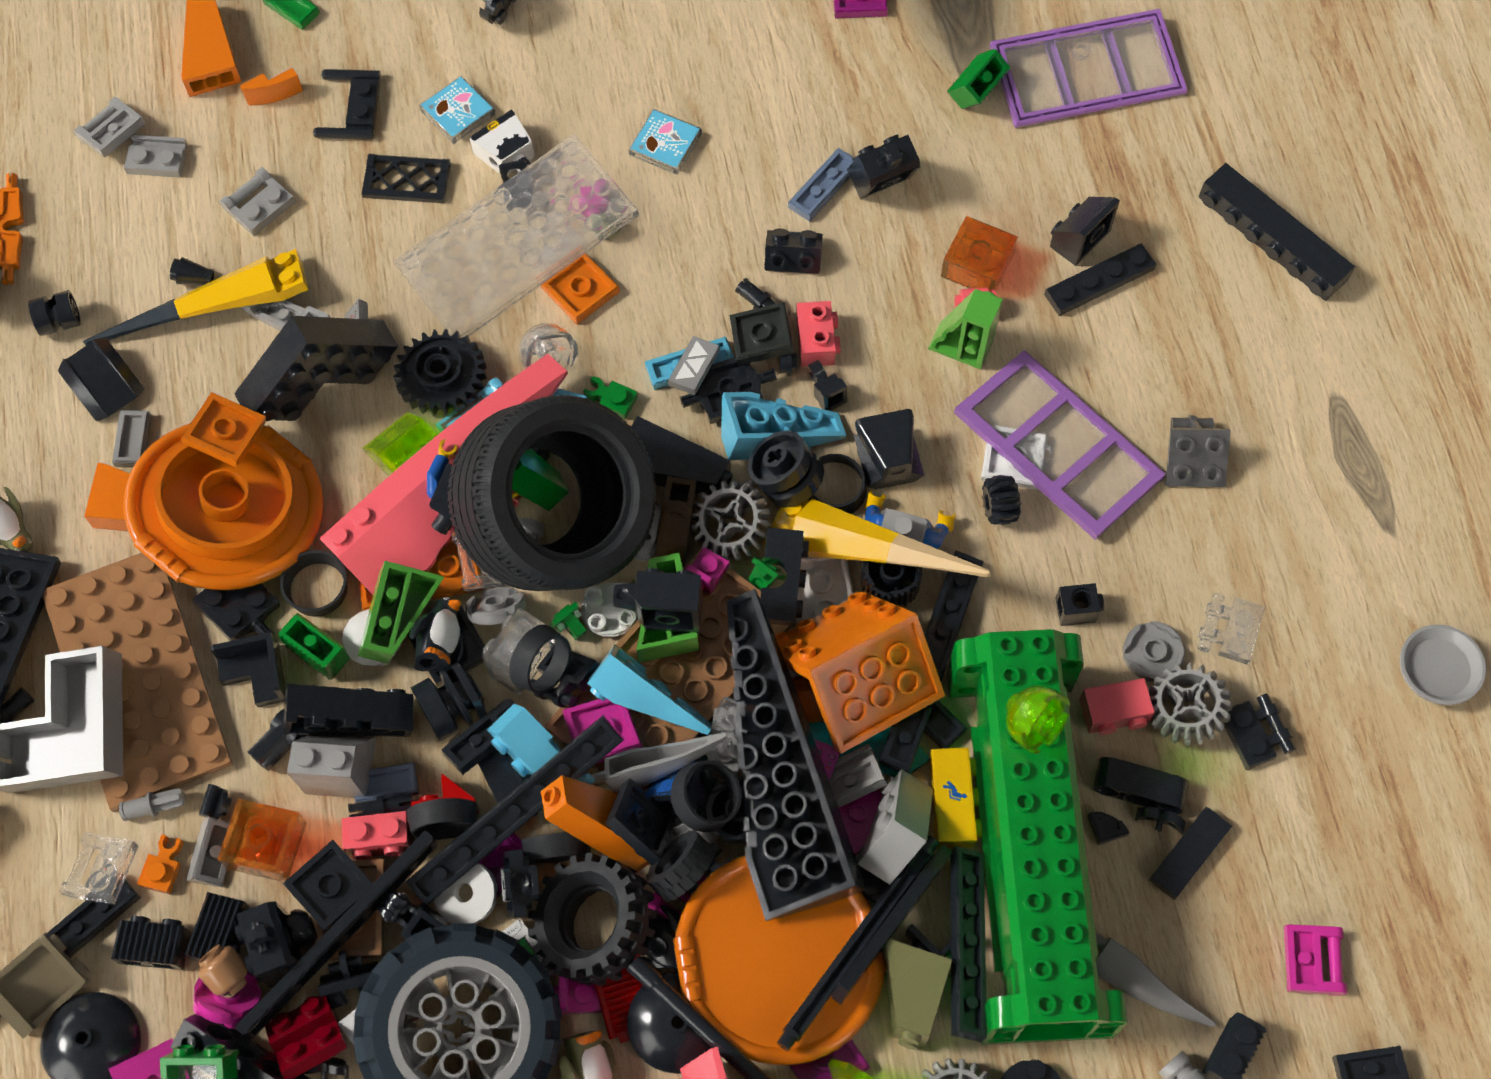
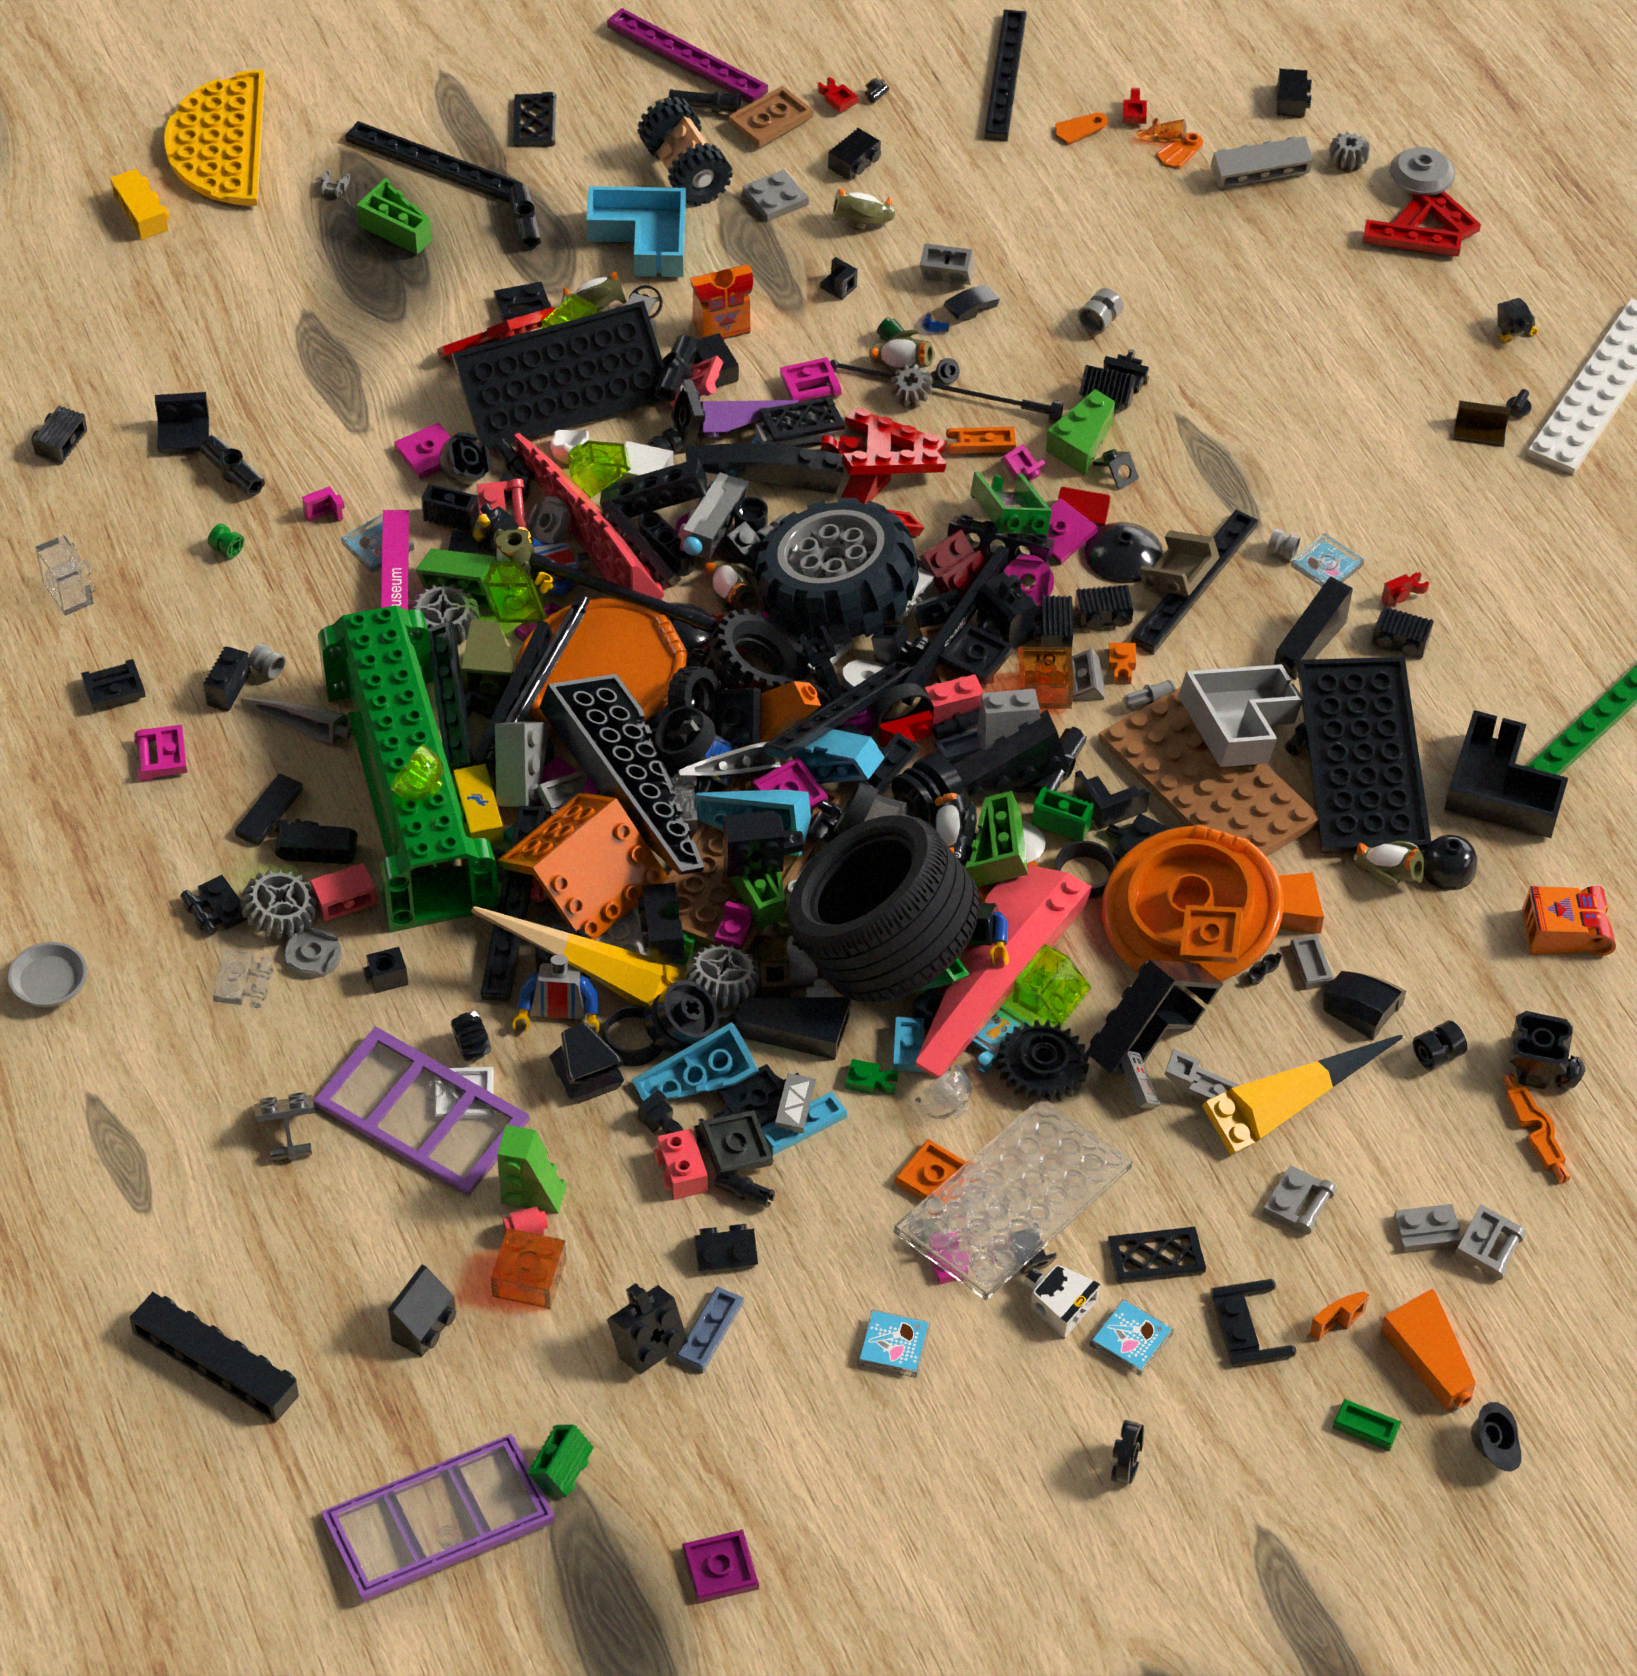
camera: 165 degrees right, 15 degrees down
clear plate [59,832,139,904] -> none
black cone [170,257,215,285] -> none
medium nougat head [198,945,248,996] -> none
black plate [199,784,232,819] -> none
black plate [1044,243,1156,316] -> none
black tile [1087,811,1130,845] -> none

